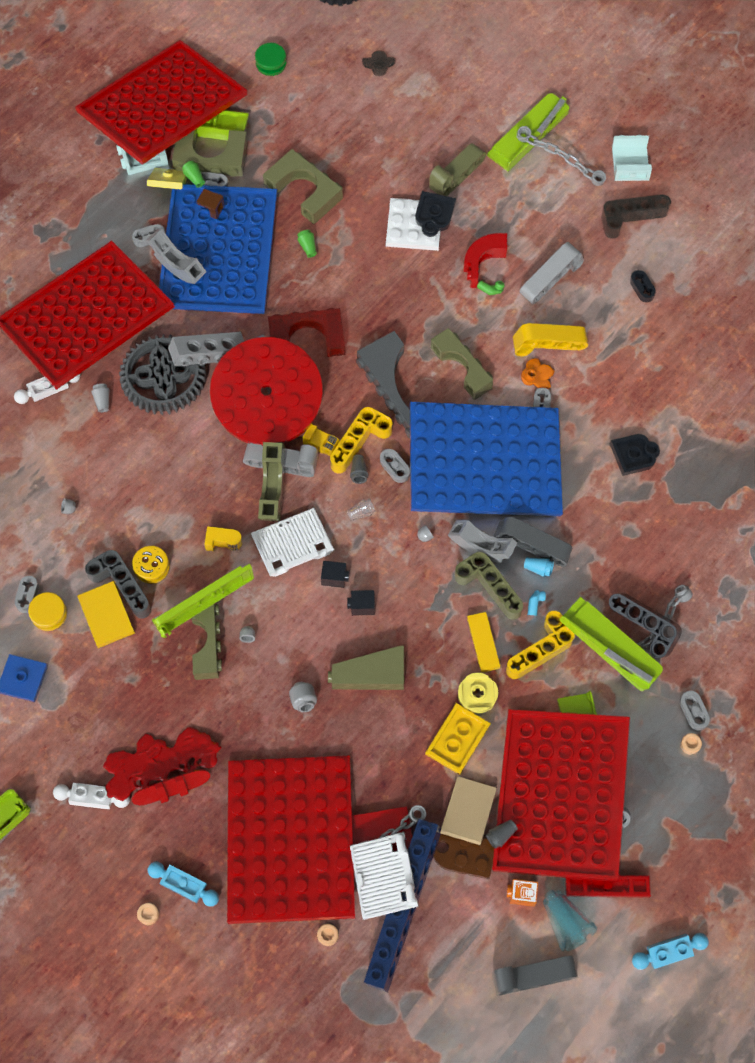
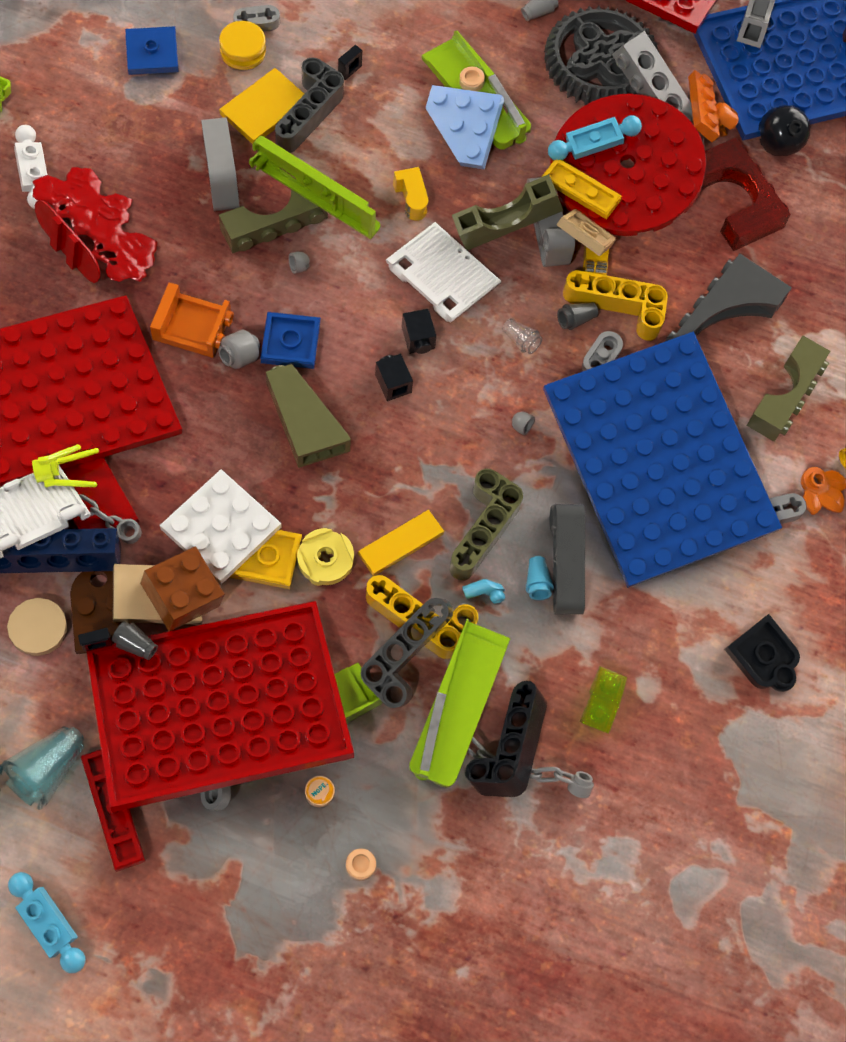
camera: 60 degrees right, 0 degrees up
light grey hinge [61,498,76,514] -> none
yellow head [132,546,170,584] -> none
light grey arch [448,520,517,563] -> none
orange brick [506,879,538,907] -> none
light grey plate [680,691,710,731] -> none
none -> tan tile [7,598,68,656]
none -> neon yellow plant [32,444,99,487]
none -> black tile [78,628,113,652]
none -> dark orange brick [140,546,225,632]
none -> orange panel [150,282,234,358]
none -> white plate [160,470,281,584]
none -> light grey beam [201,117,240,211]
none -> blue plate [261,312,321,369]
none -> light nougat tile [305,776,335,808]
none -> black tile [338,45,363,80]
none -> dark grey beam [360,598,453,708]
none -> lime piece [422,30,531,149]
none -> light blue plate [426,85,504,170]
none -> light nougat tile [460,67,485,91]
none -> yellow tile [542,160,622,220]
none -> medium azure plate [548,115,642,160]
none -> tan tile [557,209,617,256]
none -> clear neon green slope [580,666,627,734]
none -> orange plate [688,70,739,143]
none -> black cylinder [758,105,811,156]

